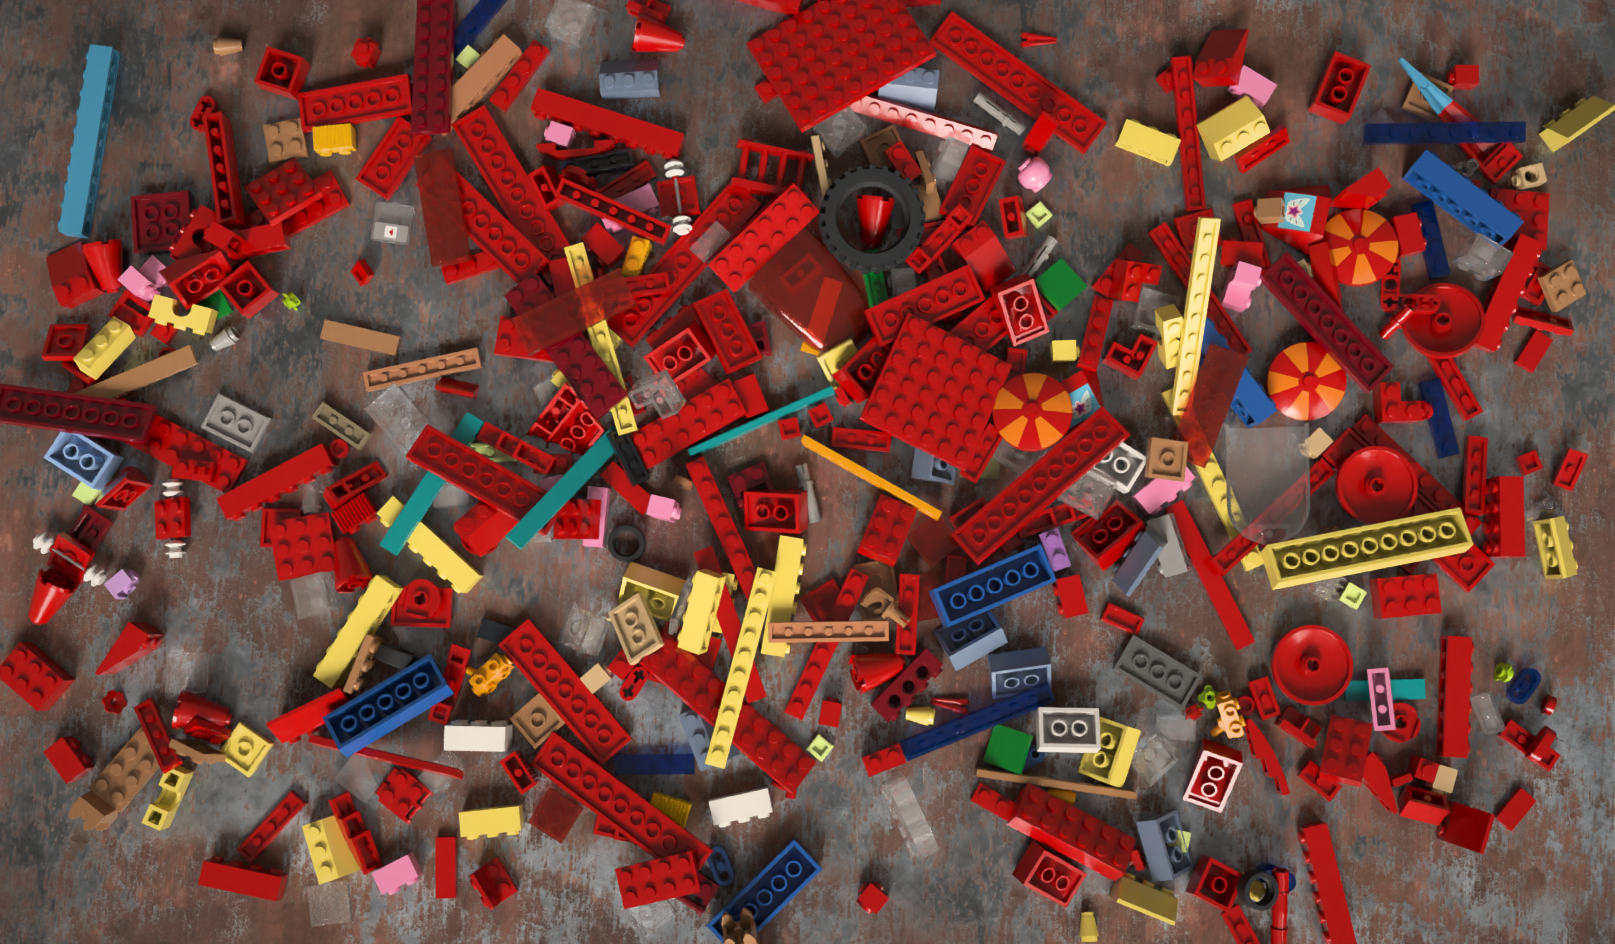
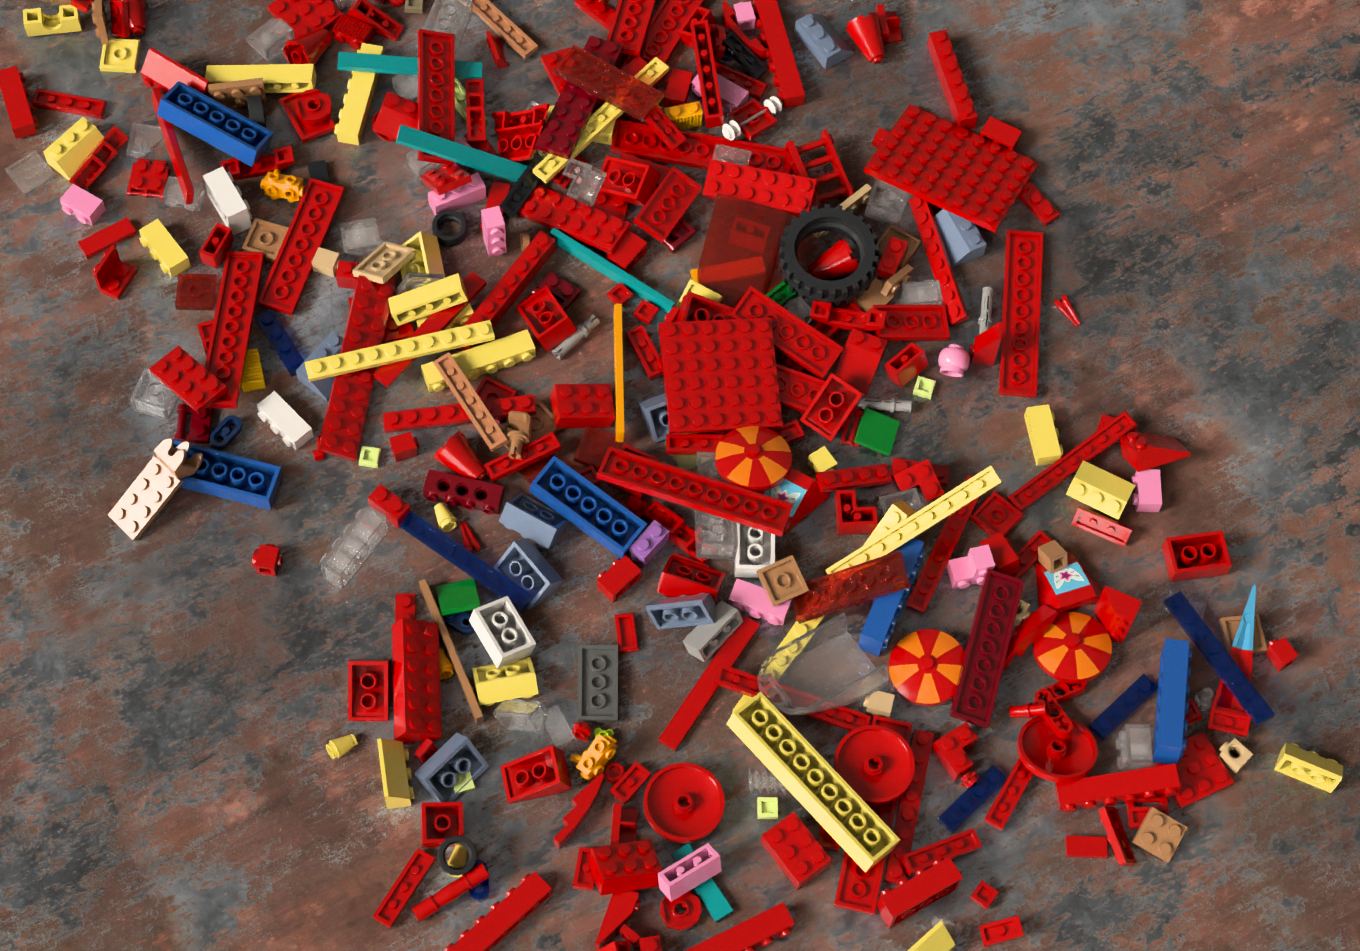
camera: 50 degrees right, 20 degrees down
red beam [619,666,649,701] -> none
red brick [1388,212,1426,258] -> none

